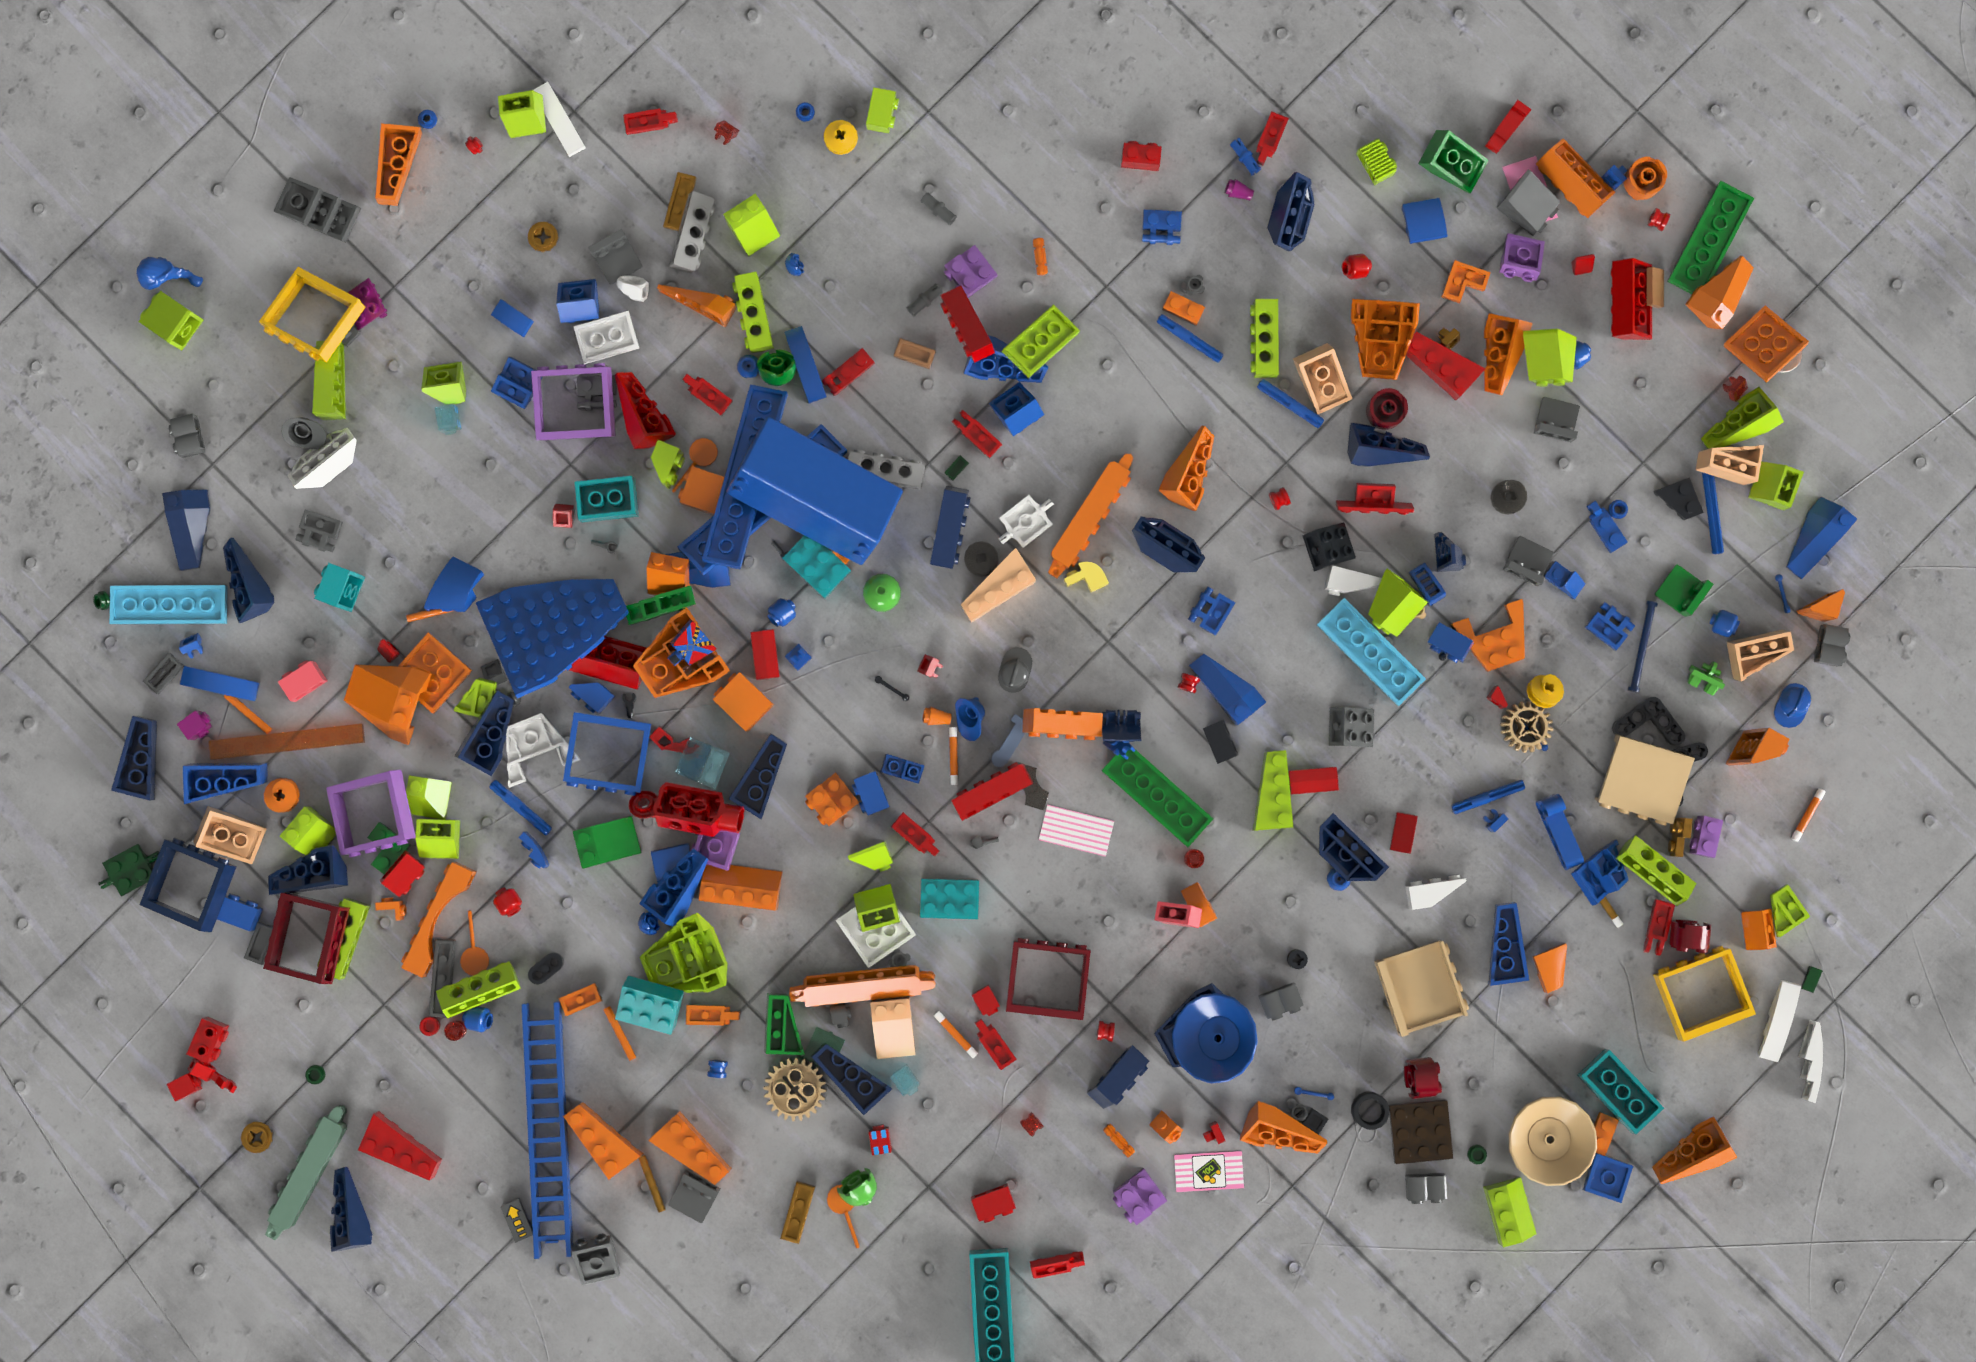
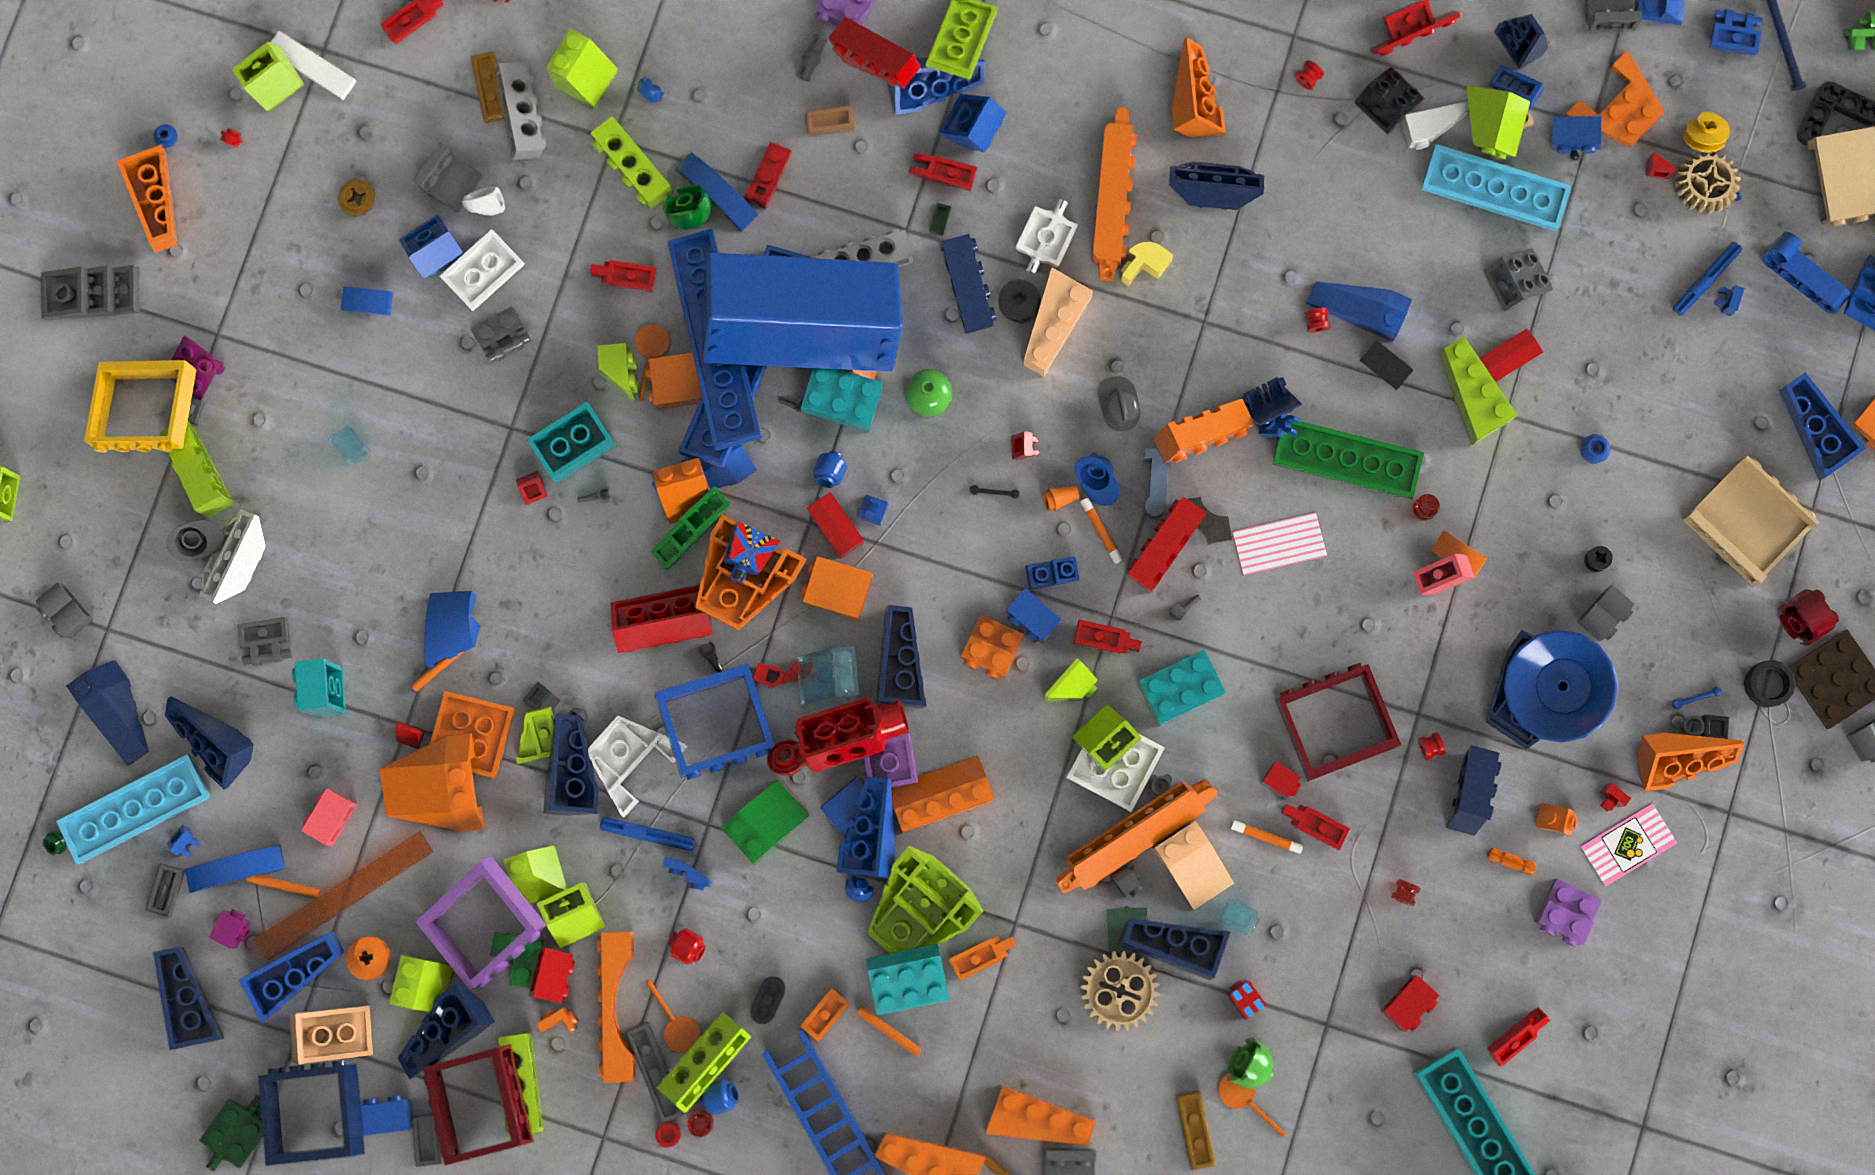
camera: 20 degrees left, 5 degrees down
lime slope [421,362,466,405] -> none
blue wing [476,579,629,698] -> none
blue slope [491,357,543,409] -> none
medium lavender window [531,363,616,440] -> none
blue slope [568,683,615,713] -> none
red wedge [615,372,676,449] -> none
orange wedge [657,284,737,327] -> none
blue wheel [707,1060,728,1078] -> none
blue plate [737,355,759,378] -> none
green wedge [764,993,805,1055] -> none
blue plate [1188,587,1235,636] -> none
dark blue wedge [1319,813,1389,881] -> none
red slope [1390,812,1418,854] -> none
white slope [1405,875,1466,910] -> none

